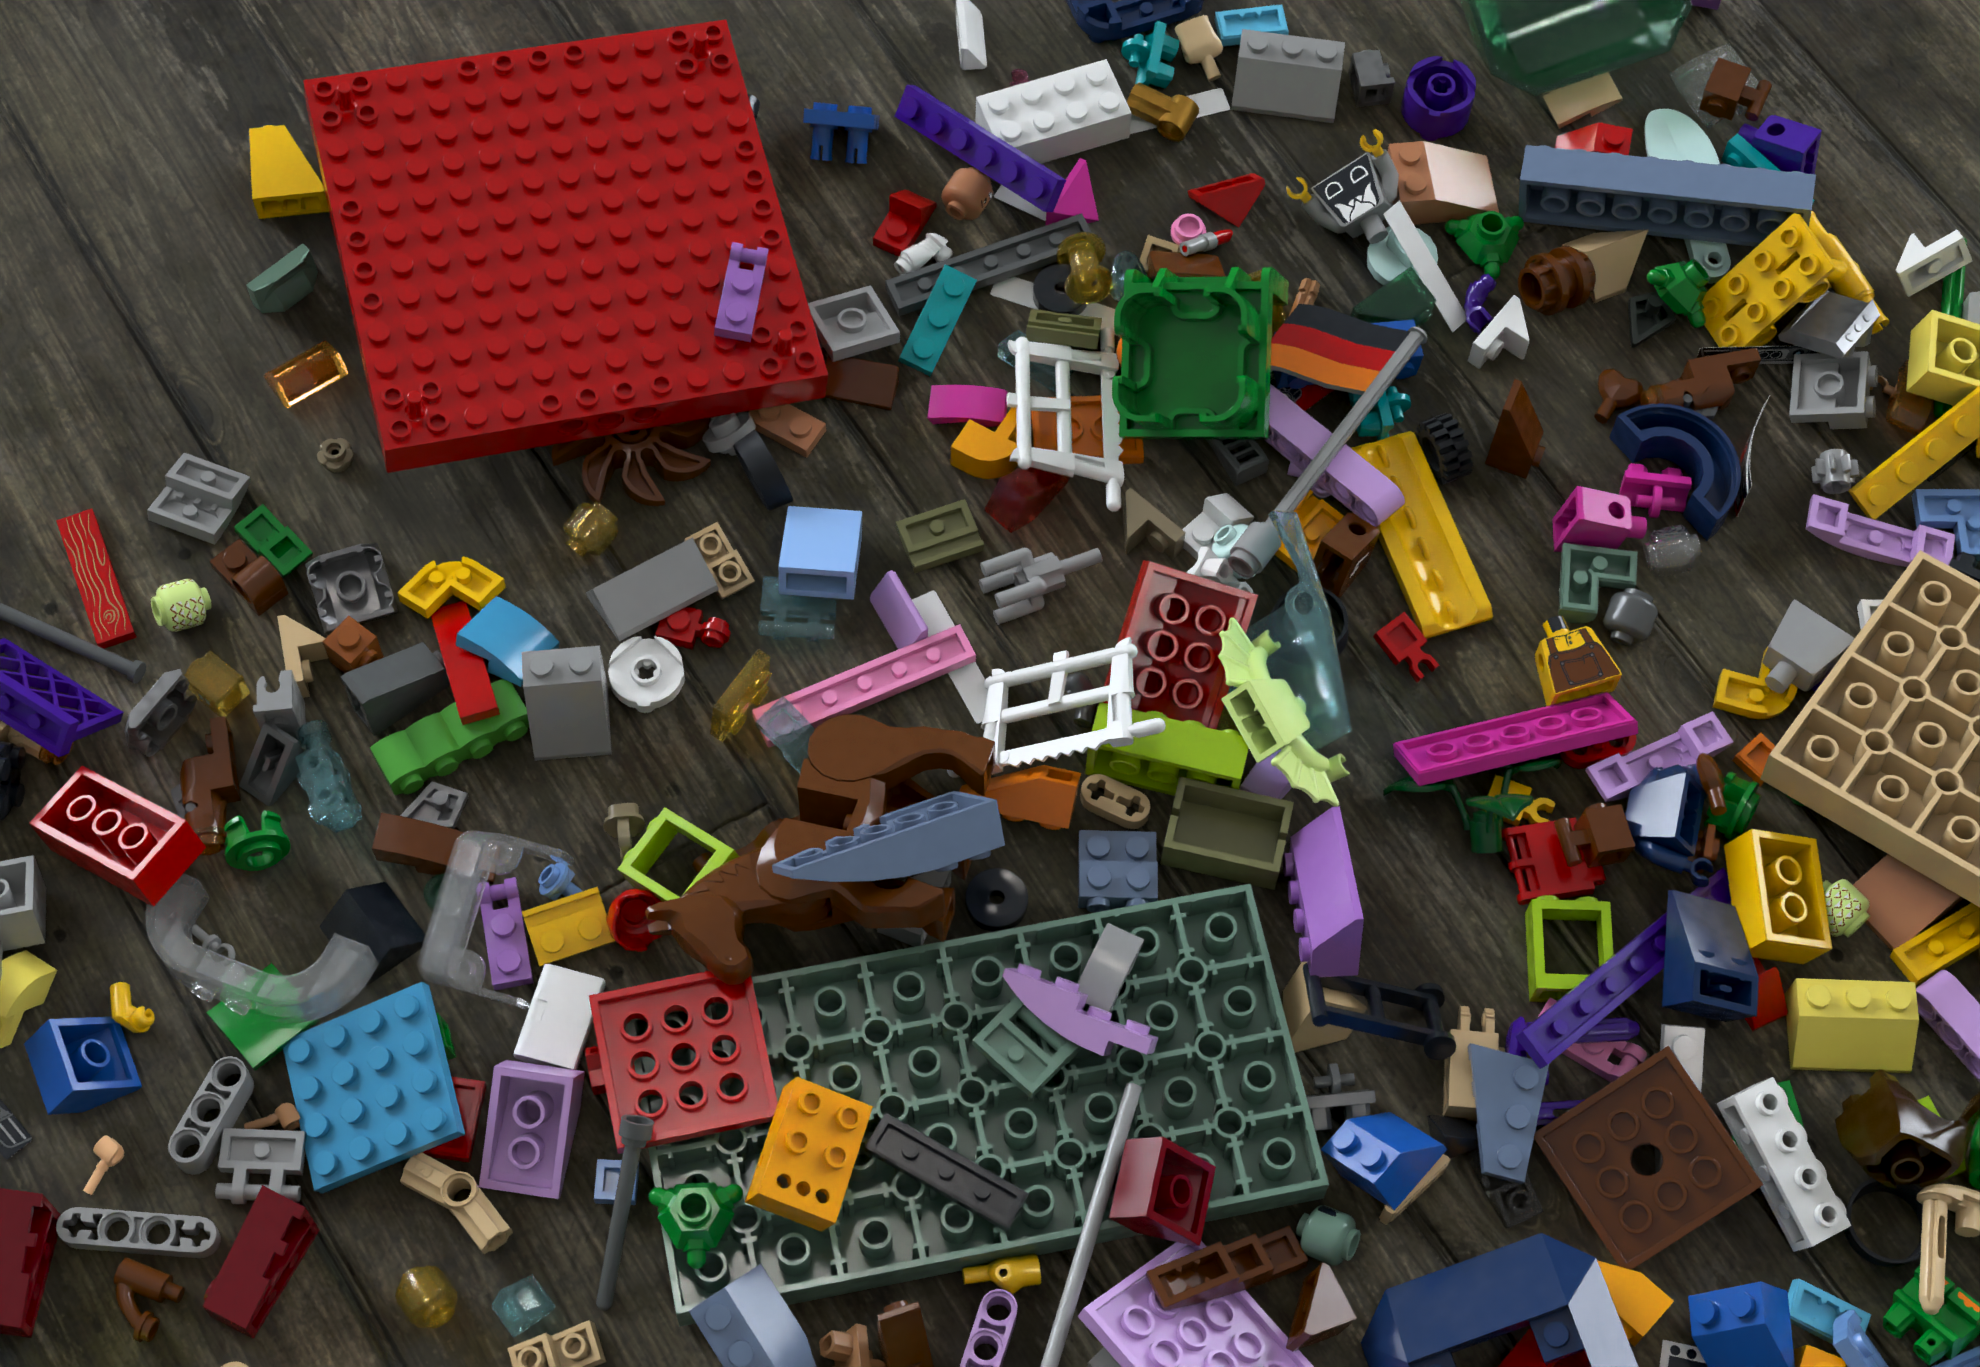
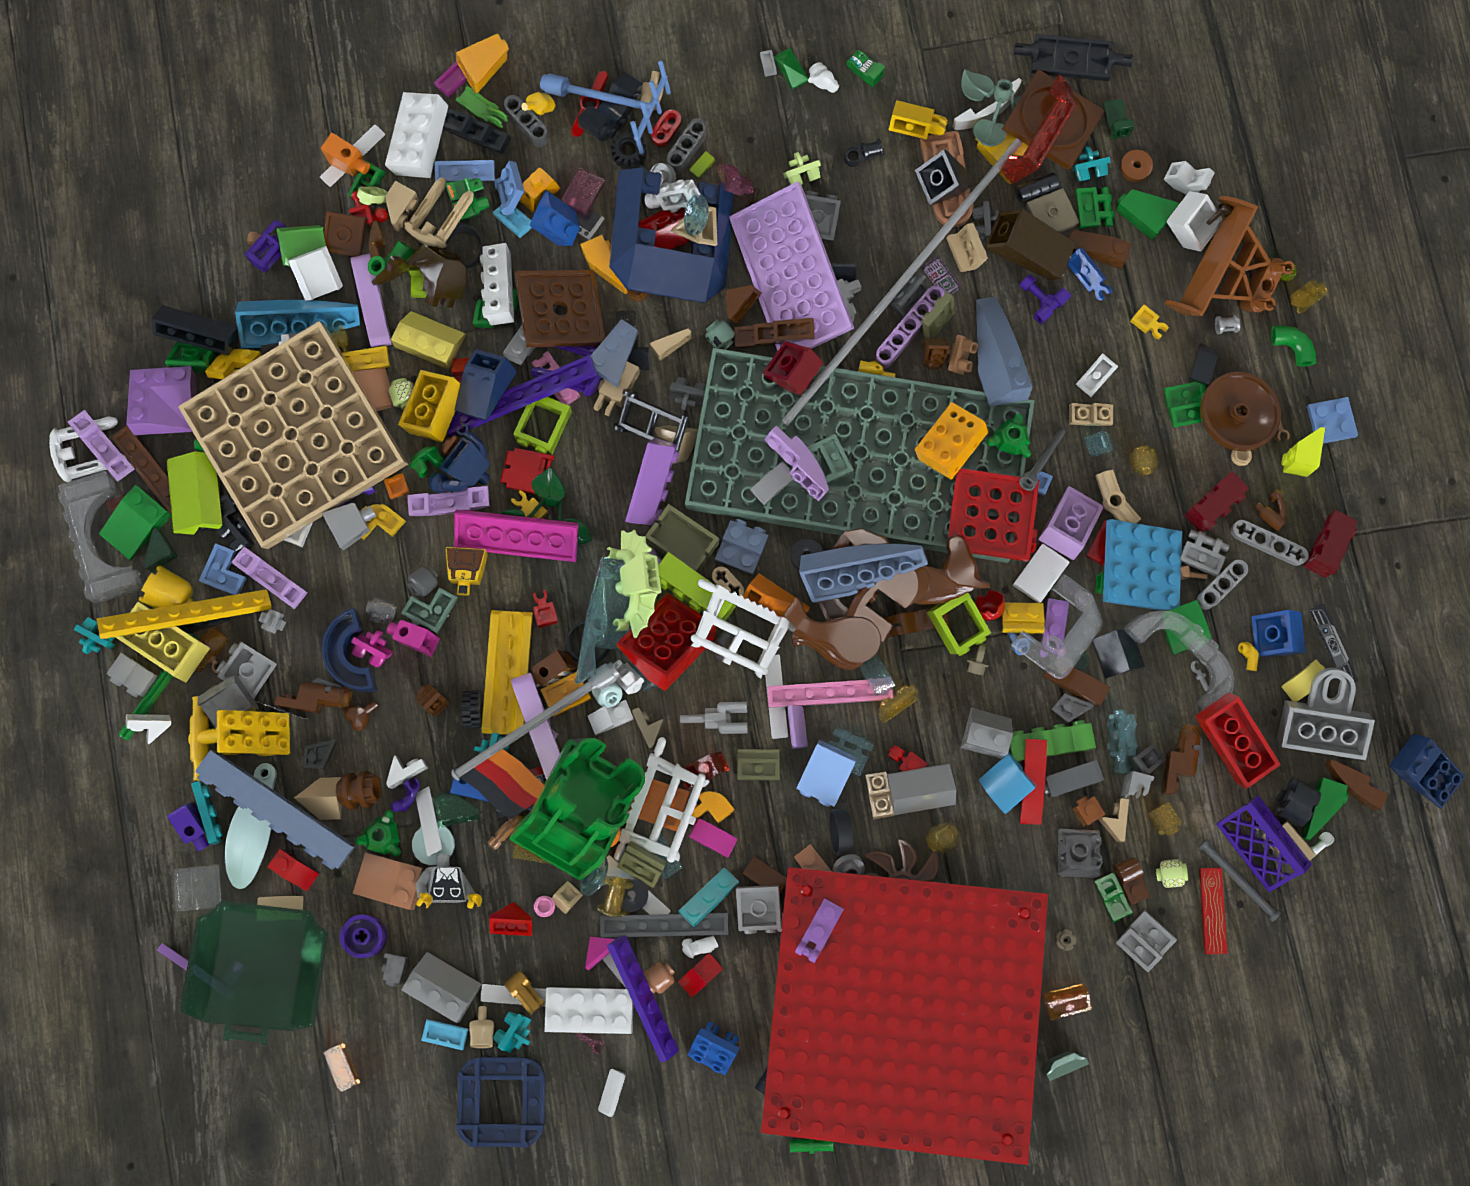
camera: 155 degrees left, 15 degrees up
light nougat hand [83,1135,124,1195] -> none
flat silver slope [124,669,197,757] -> none
green piece [224,810,291,871] -> none
yellow slope [249,125,329,219] -> none
yellow plate [397,556,506,619] -> none
white plate [608,636,685,713] -> none
black tile [865,1113,1029,1232] -> none
reddish brown slope [1147,251,1225,279] -> none
light grey piece [1179,229,1233,256] -> none
blue slope [1321,1112,1447,1211] -> none
reddish brown brick [1554,803,1635,868] -> none
green rock [1647,259,1710,328] -> none
reddish brown rock [1696,753,1727,815] -> none
reddish brown brick [1699,57,1772,121] -> none
sticker [1735,395,1770,517] -> none

